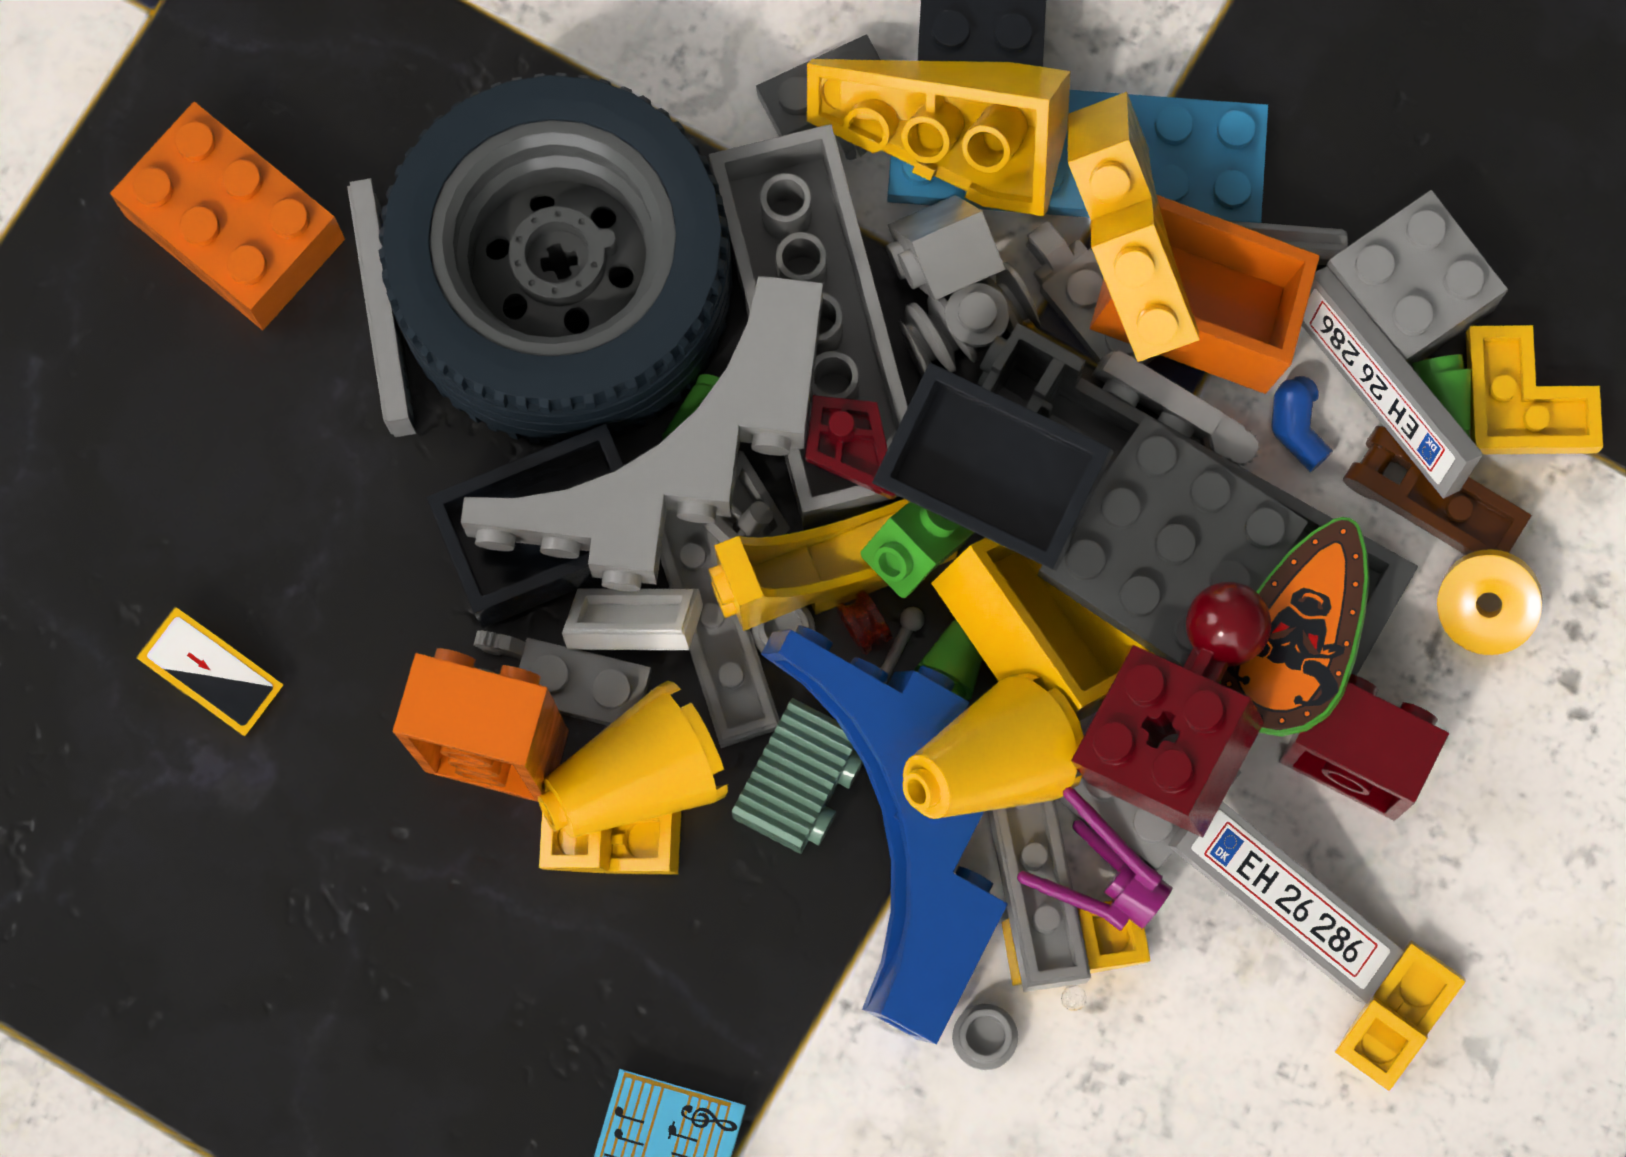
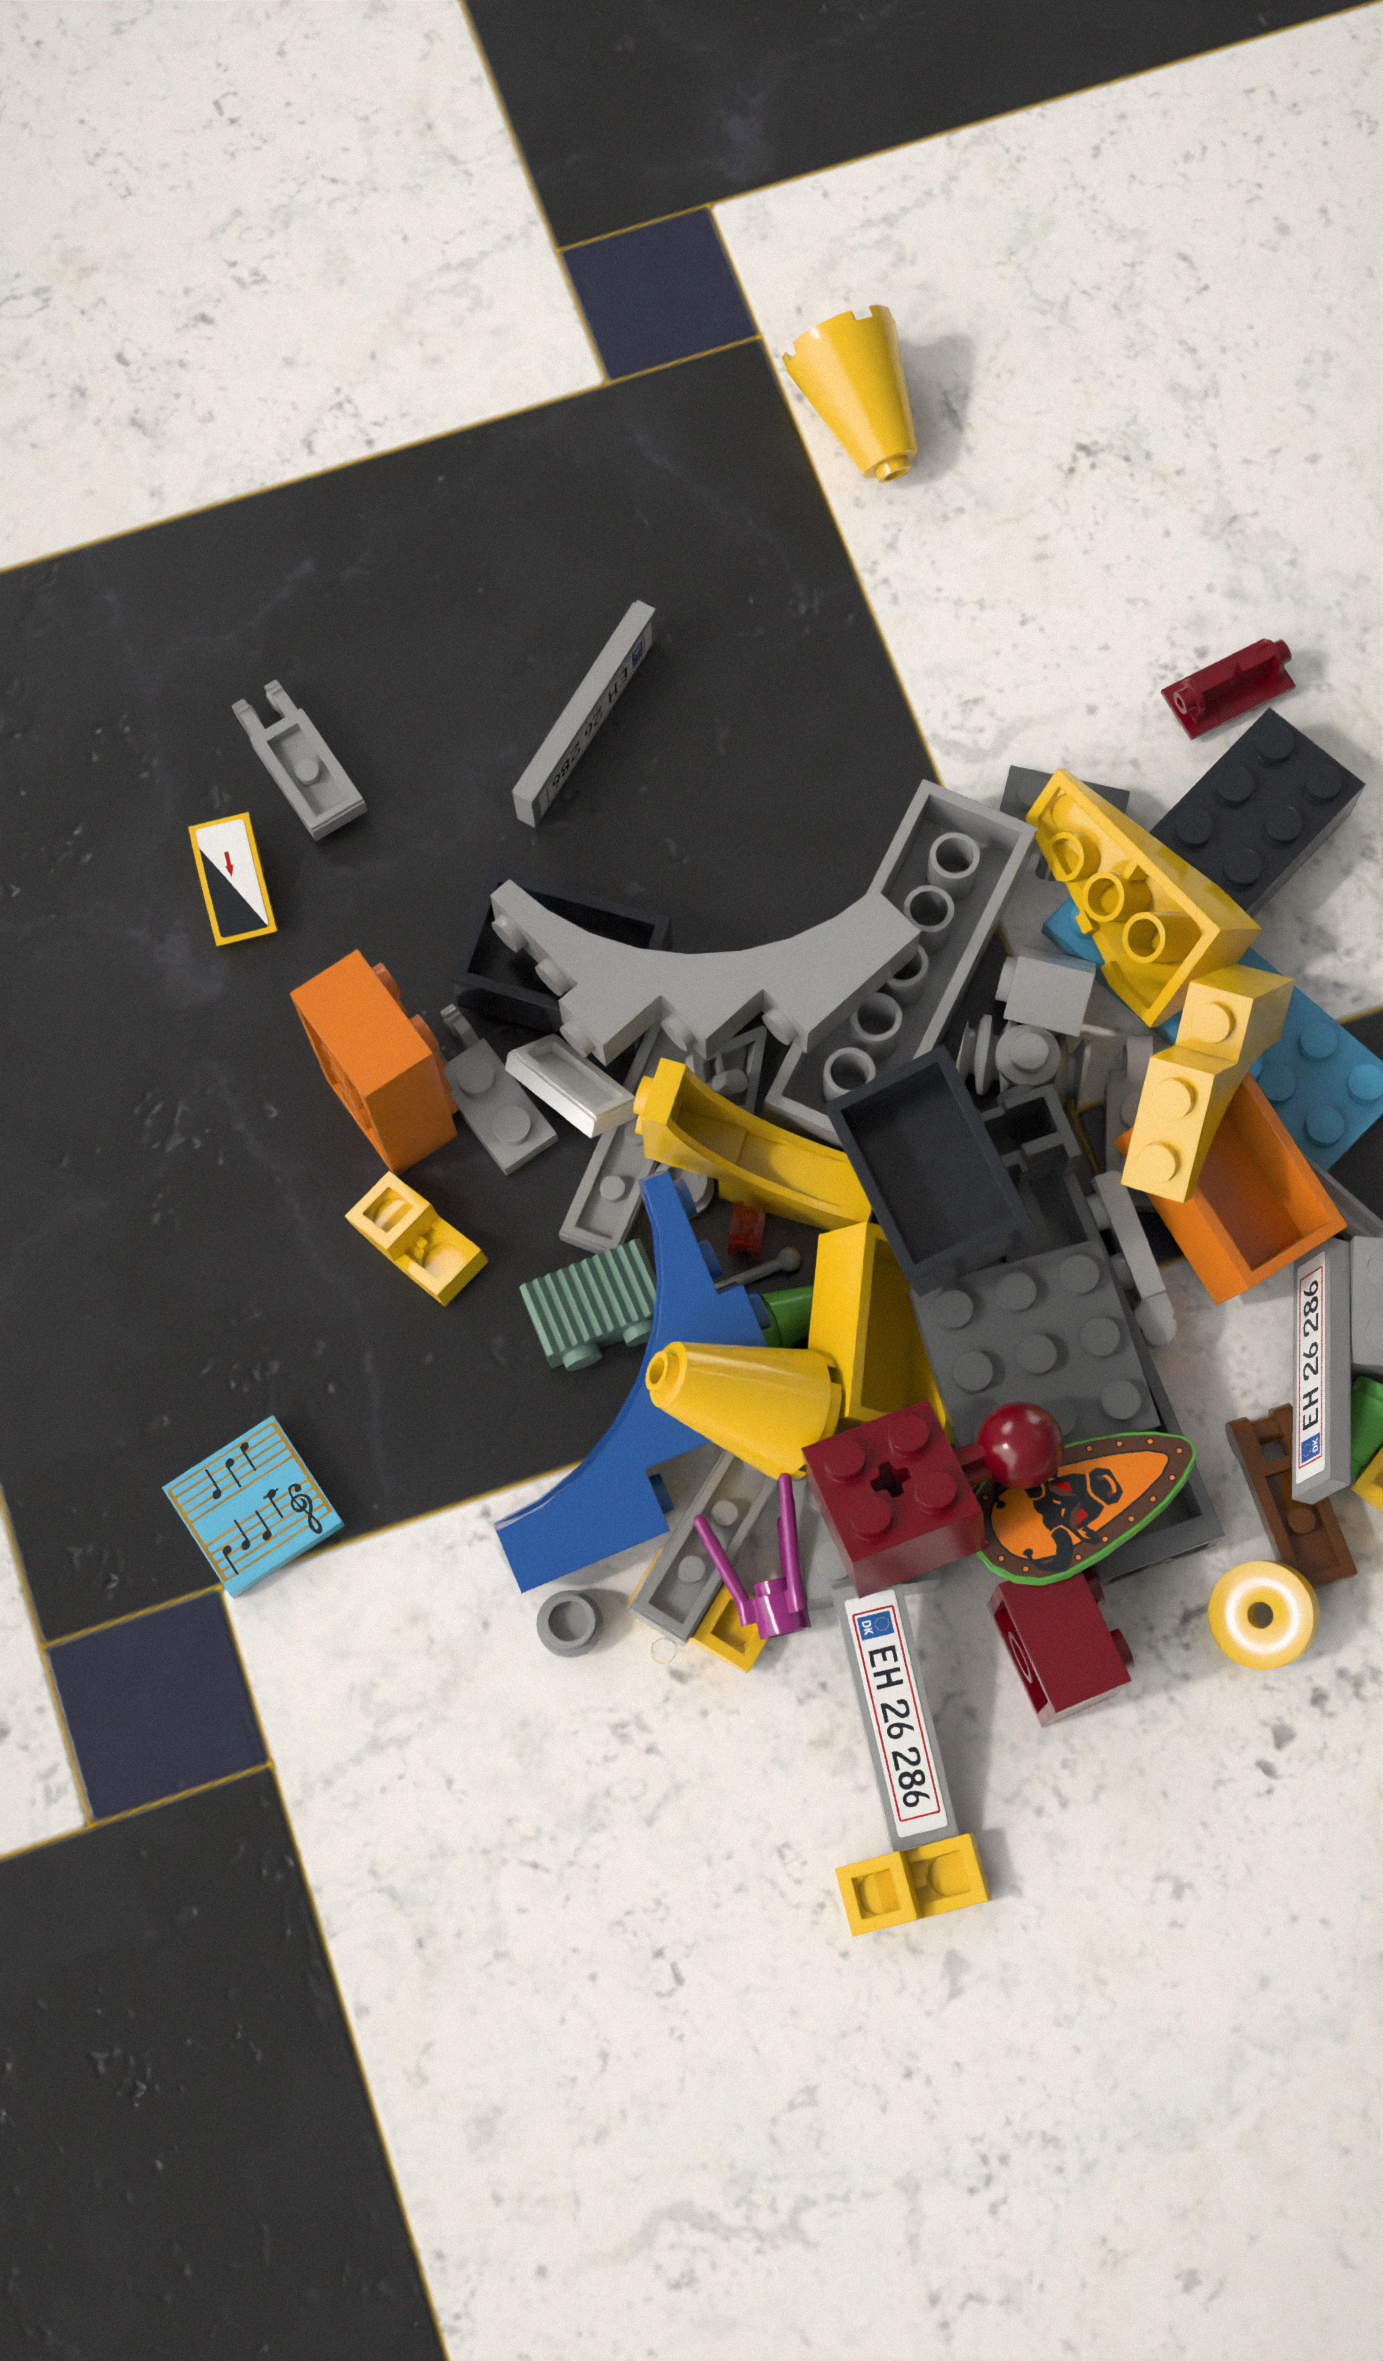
camera: 40 degrees right, 5 degrees down
orange piece [110,102,345,330] -> none
wheel [378,73,733,445] -> none
yellow cone [538,681,728,838] -> none
dark red piece [805,395,897,499] -> none
bright green bracket [860,502,975,598] -> none
blue arm [1271,376,1333,473] -> none
none -> light grey hinge [232,679,368,842]

